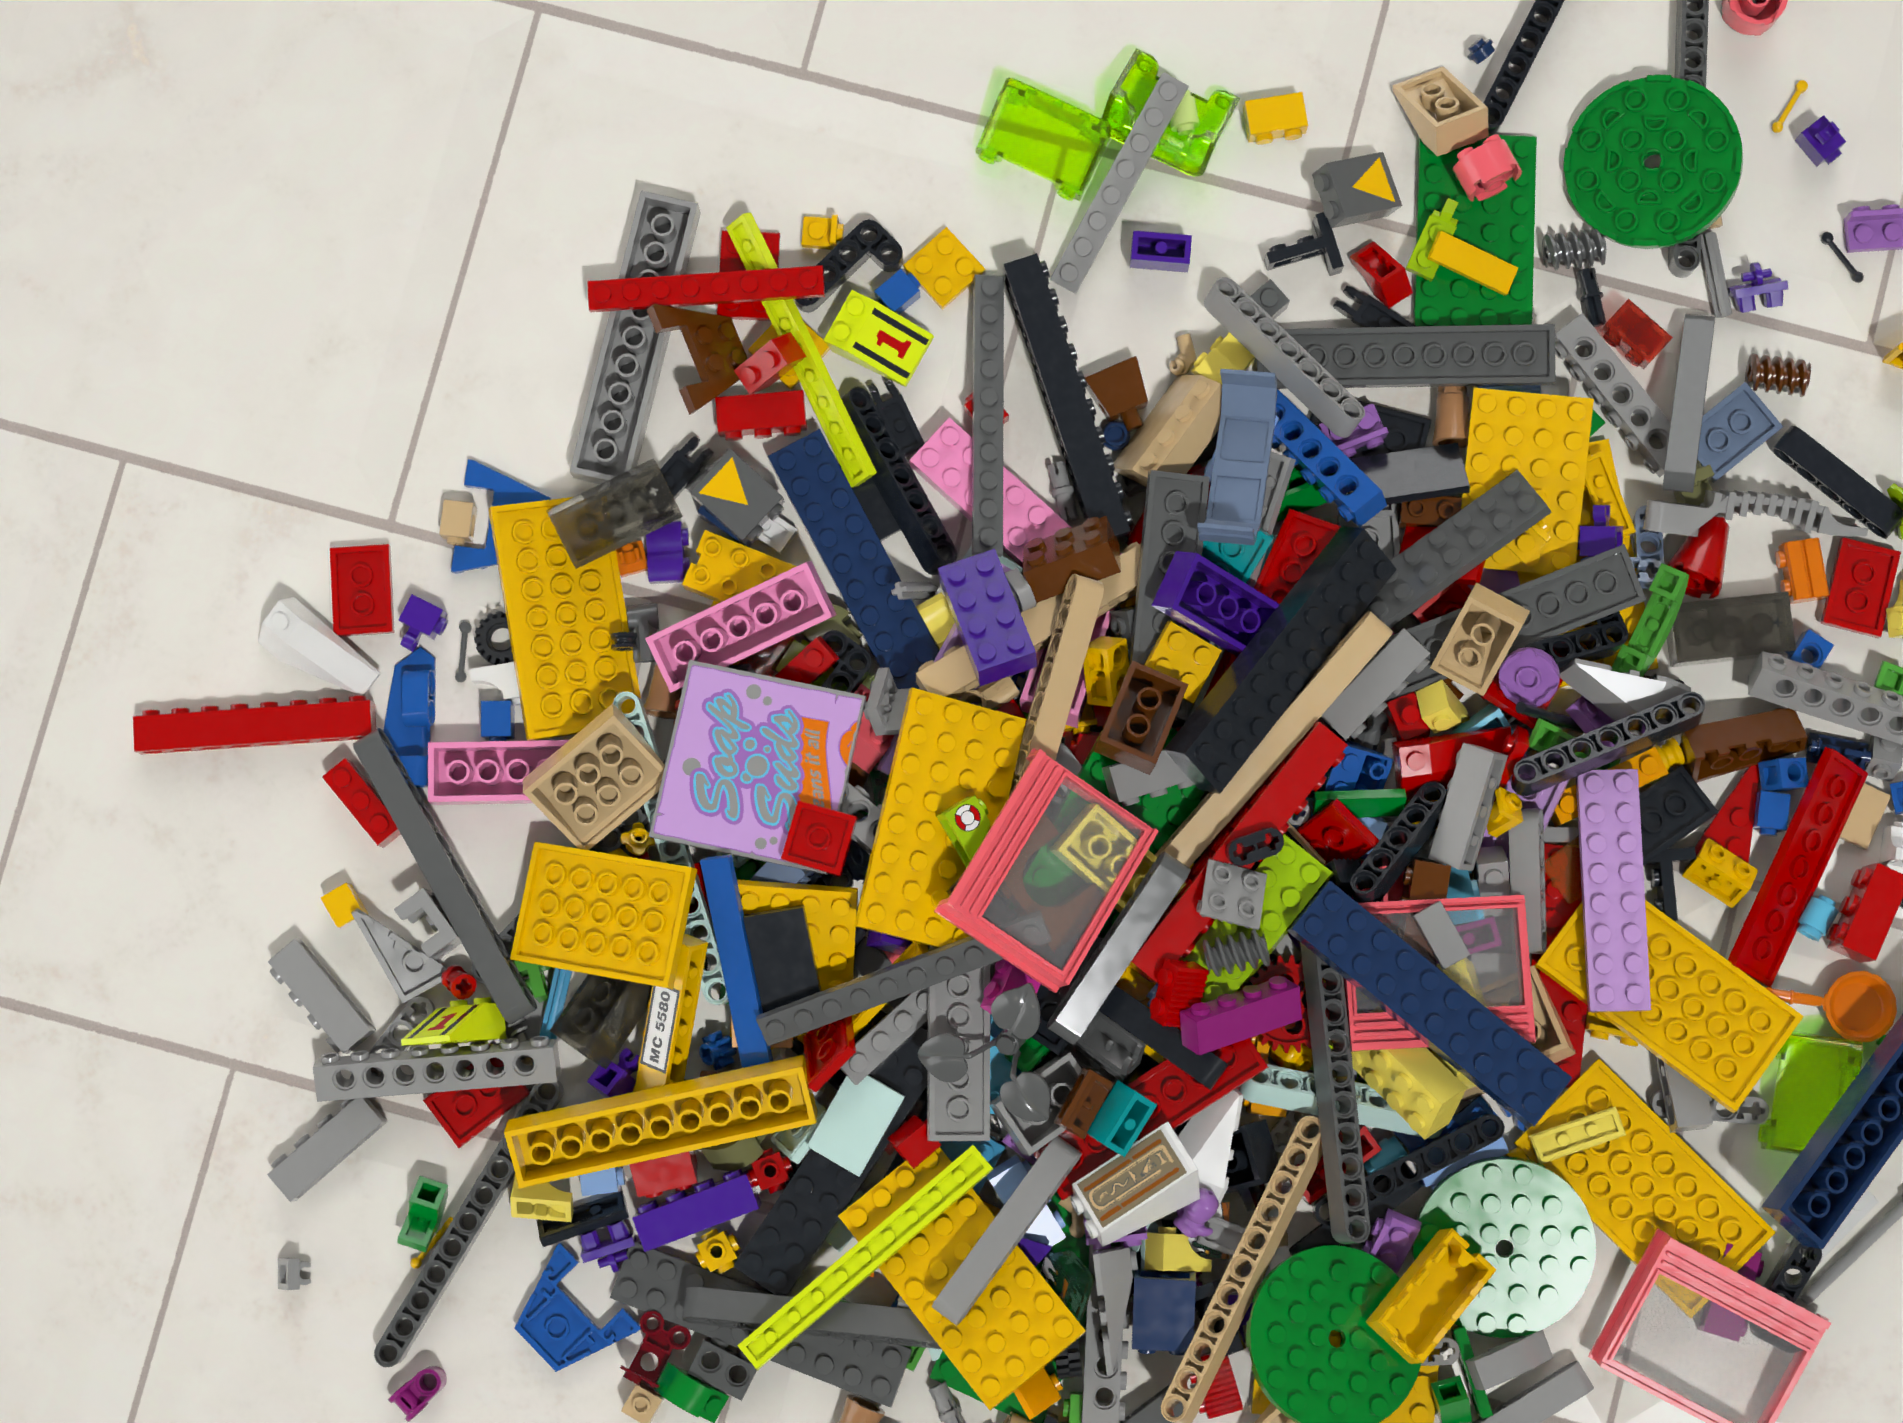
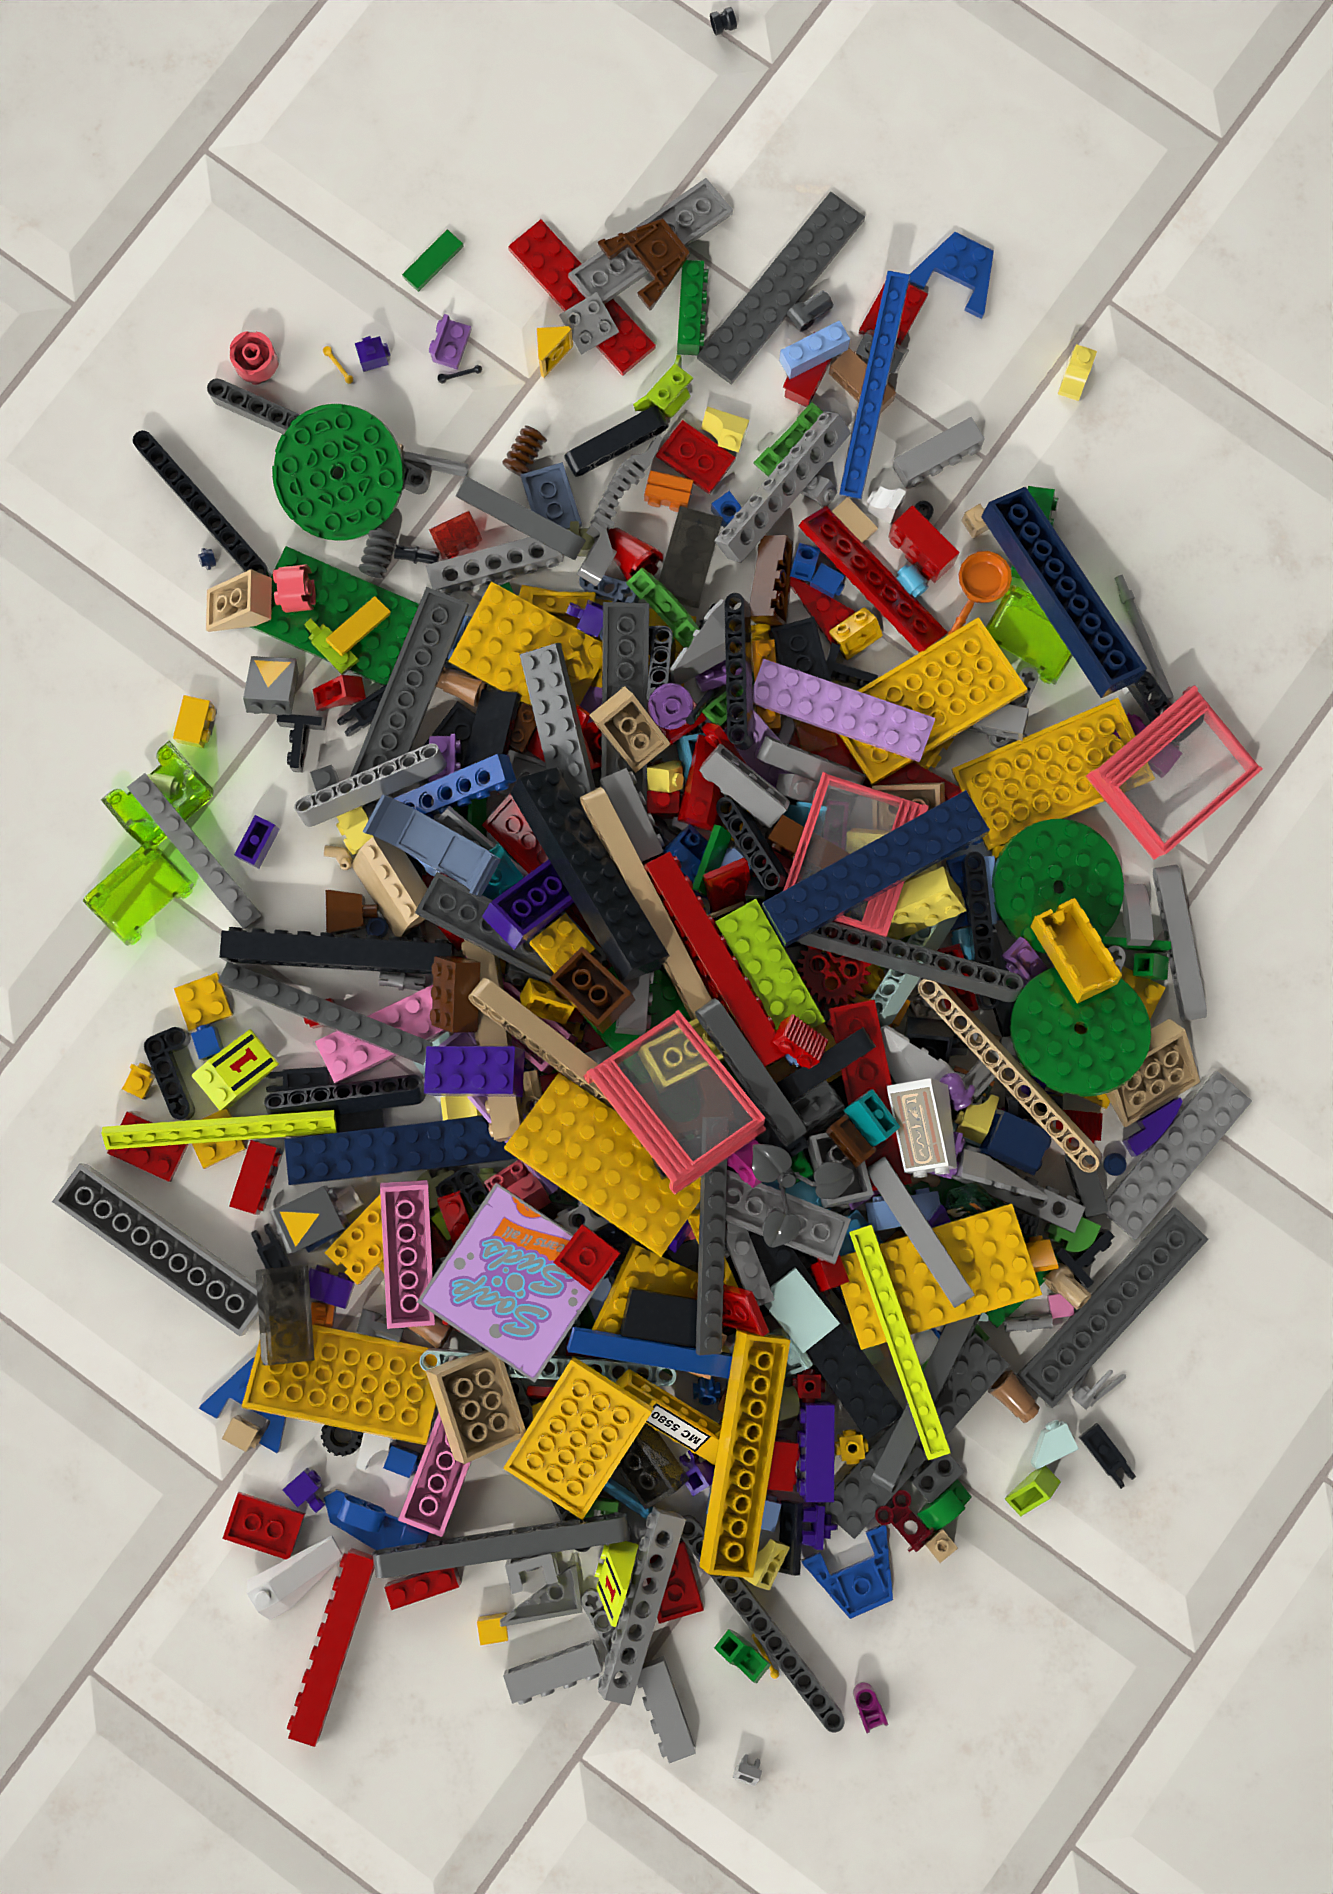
camera: 75 degrees left, 0 degrees up
red bush [441,965,477,1000] -> none
dark grey hinge [455,621,472,683] -> none
red plate [587,265,825,313] -> none
black bush [611,632,638,651] -> none
yellow plate [620,823,655,856] -> none
reddish brown wing [647,304,748,415] -> none
red brick [734,332,807,395] -> none
light grey bracket [864,667,910,736] -> none
light grey axle [891,582,938,600] -> none
lime slope [936,795,990,868] -> none
light grey beam [1005,568,1036,612] -> none
magenta brick [1180,976,1302,1055] -> none
light grey hinge [1196,859,1267,930] -> none
dark grey piece [1203,929,1270,977] -> none
black beam [1225,828,1284,866] -> none
light grey tile [1412,901,1471,970] -> none
yellow bracket [1487,787,1524,837] -> none
light yellow tile [1529,1106,1626,1164] -> none
hips [1728,262,1788,313] -> none
dark blue hinge [1805,732,1871,770] -> none

